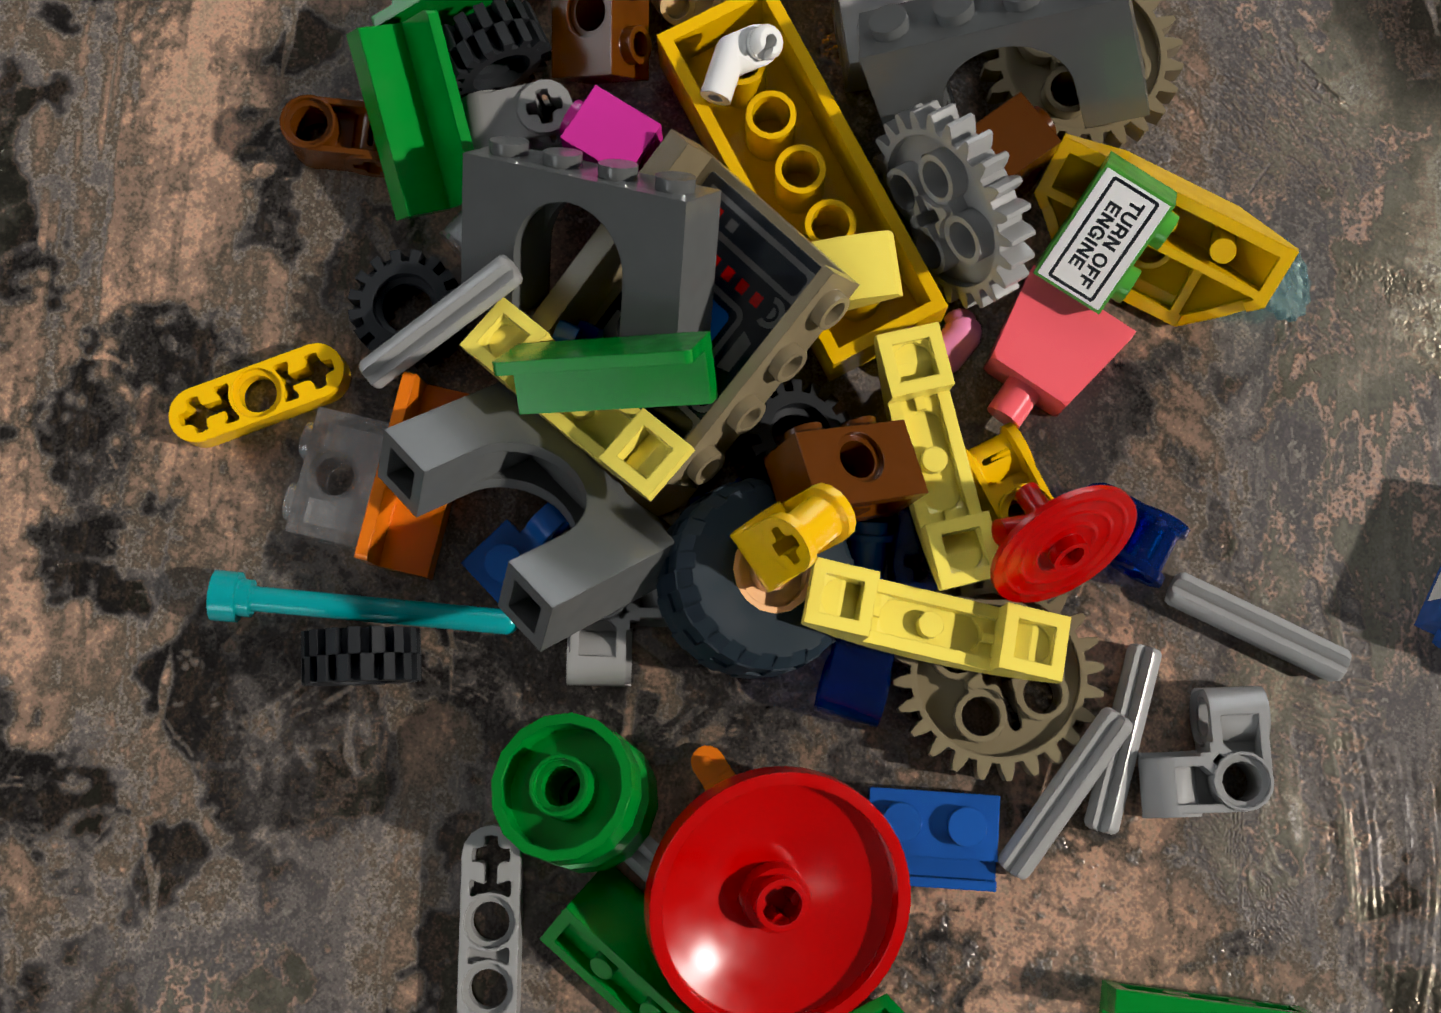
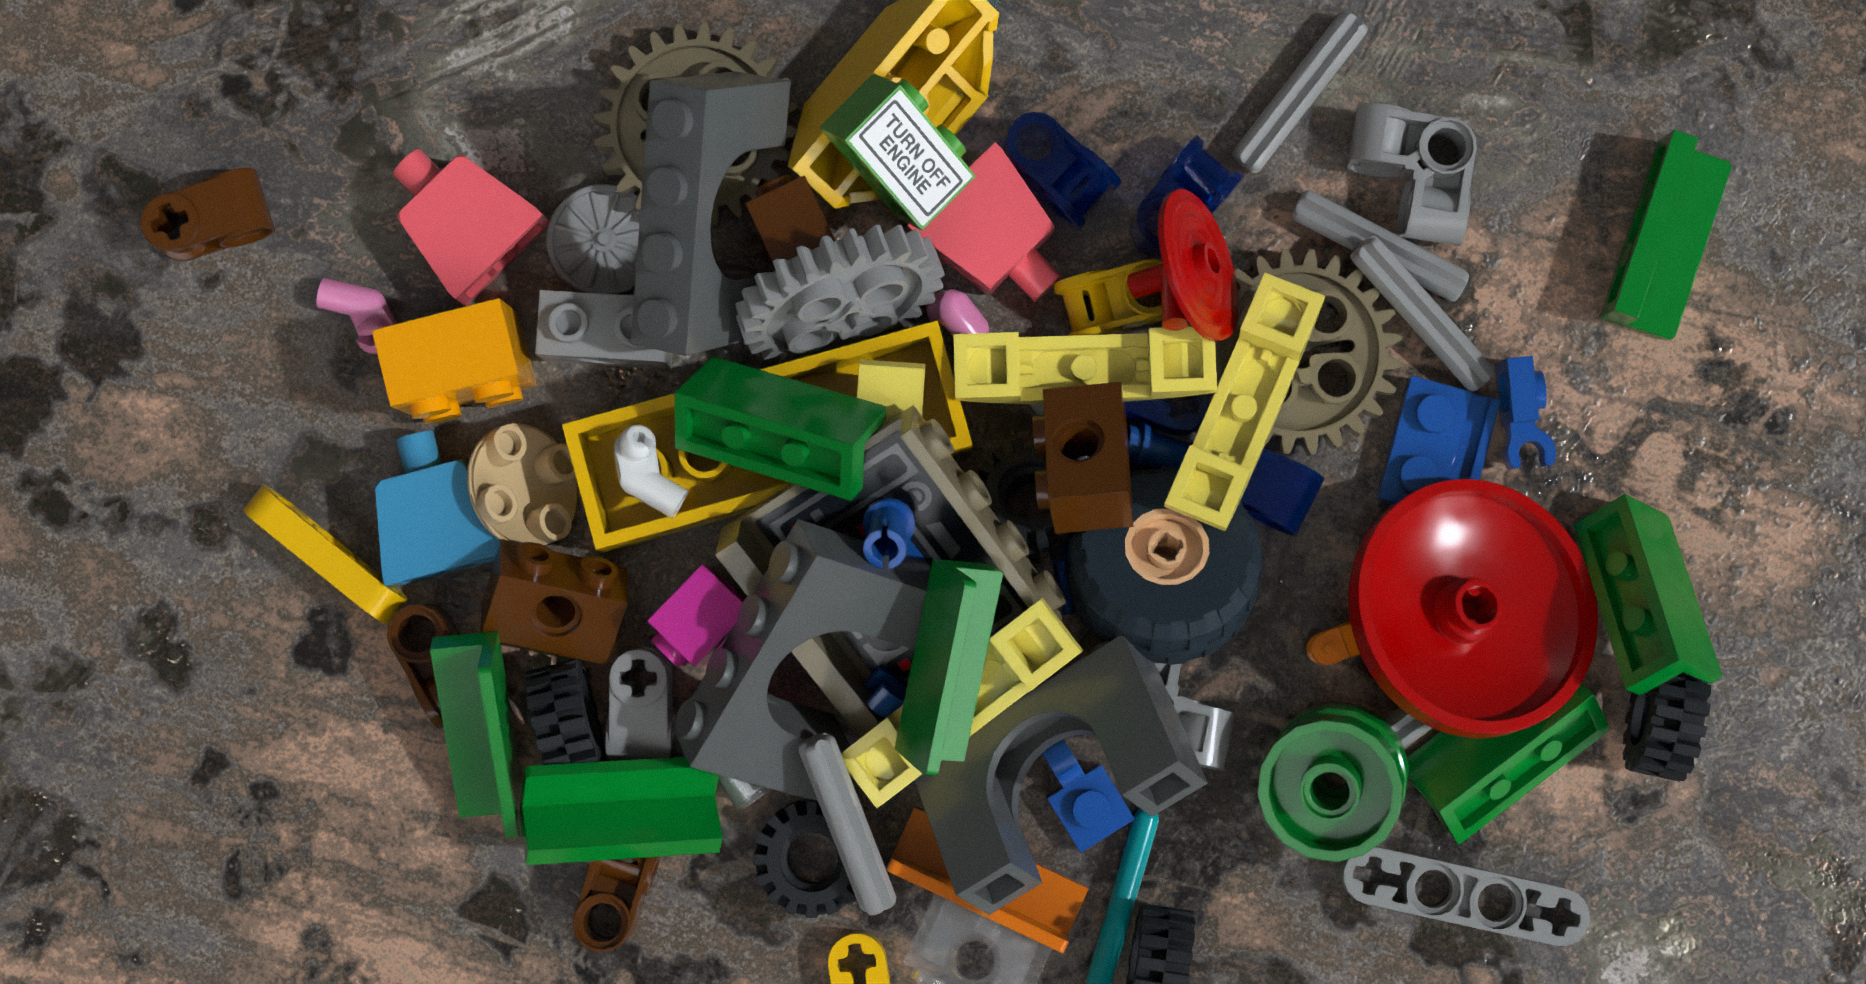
camera: 80 degrees left, 5 degrees up
yellow piece [730,483,856,592] -> none
none -> green panel [674,358,886,501]
none -> blue pin [862,498,916,569]
none -> clear blue piece [1003,112,1122,230]
none -> blue plate [1495,356,1556,470]

